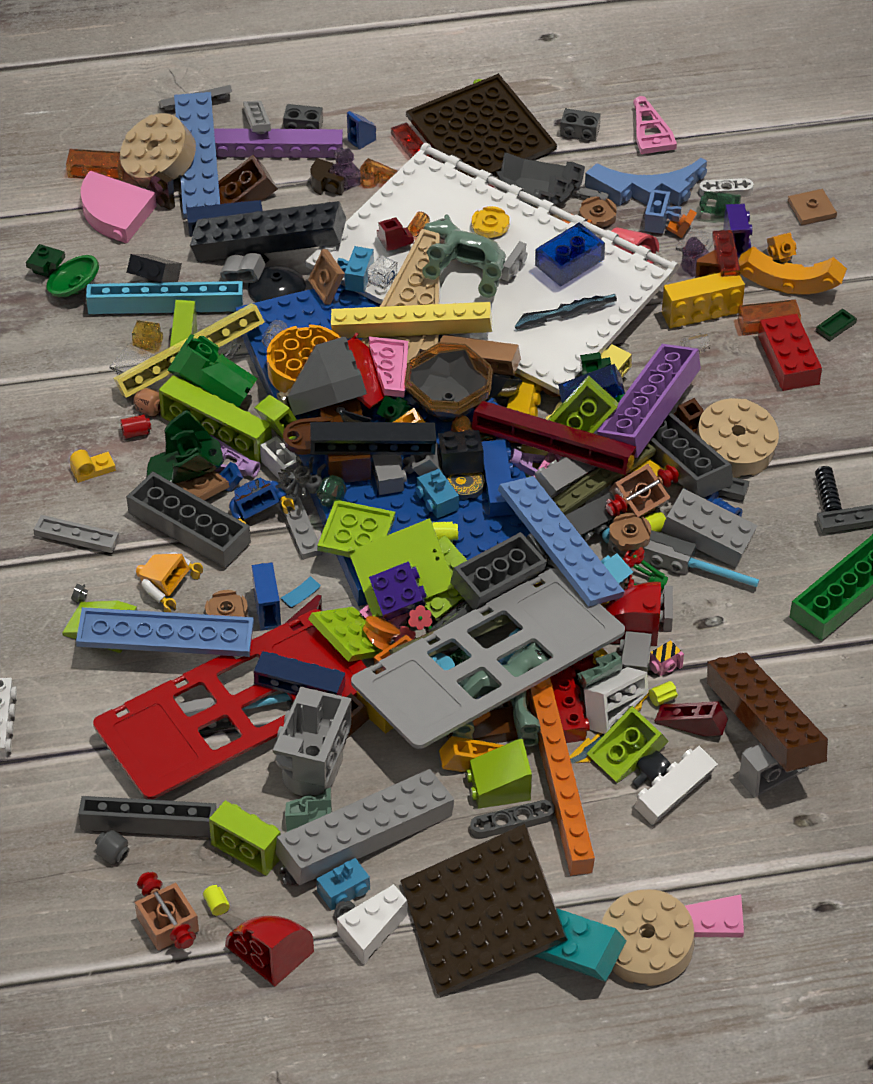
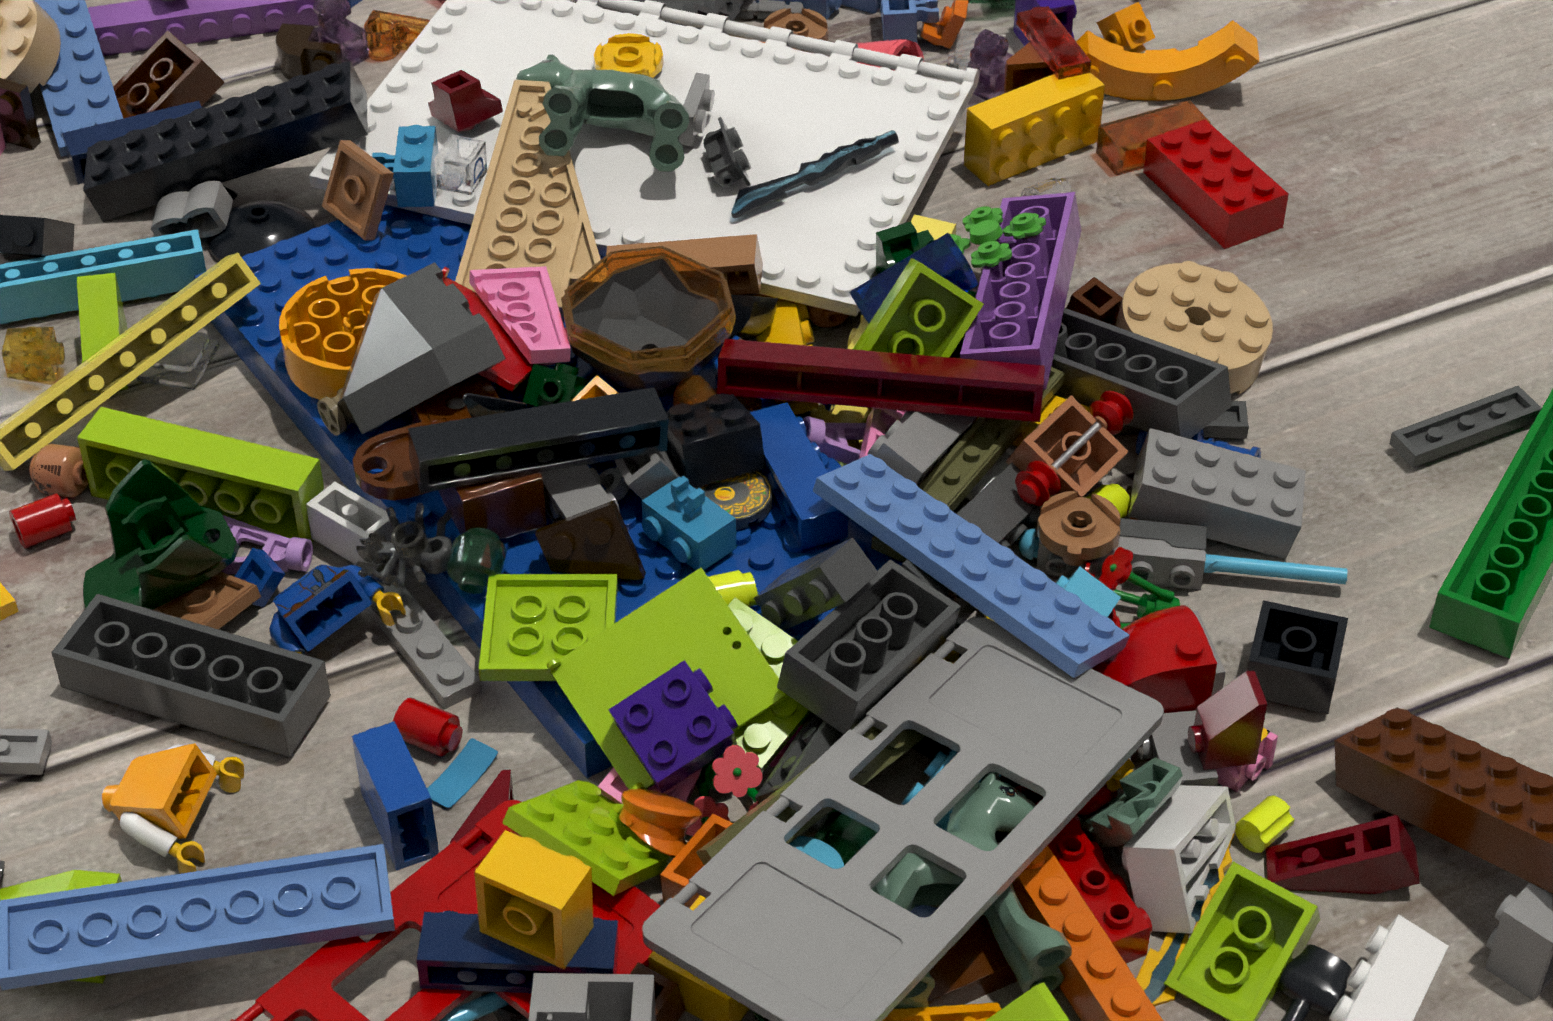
camera: 15 degrees left, 5 degrees down
green brick [168,334,258,408] -> none
medium nougat plate [205,590,248,617] -> none
lime slope [254,395,297,440] -> none
clear brick [262,320,288,348] -> none
light yellow brick [331,302,492,338] -> none
clear orange piece [407,211,430,237] -> none
clear blue brick [535,222,605,286] -> none
dark green tile [815,308,857,342] -> none
black piece [815,466,842,512] -> none
none -> red brick [393,697,463,757]
none -> yellow brick [474,830,594,969]
none -> dark brown wing [535,500,646,580]
none -> dark grey hinge [703,117,751,187]
none -> dark grey brick [753,537,879,631]
none -> bright green plant [934,206,1046,268]
none -> slope [1188,670,1268,770]
none -> black brick [1247,600,1348,714]

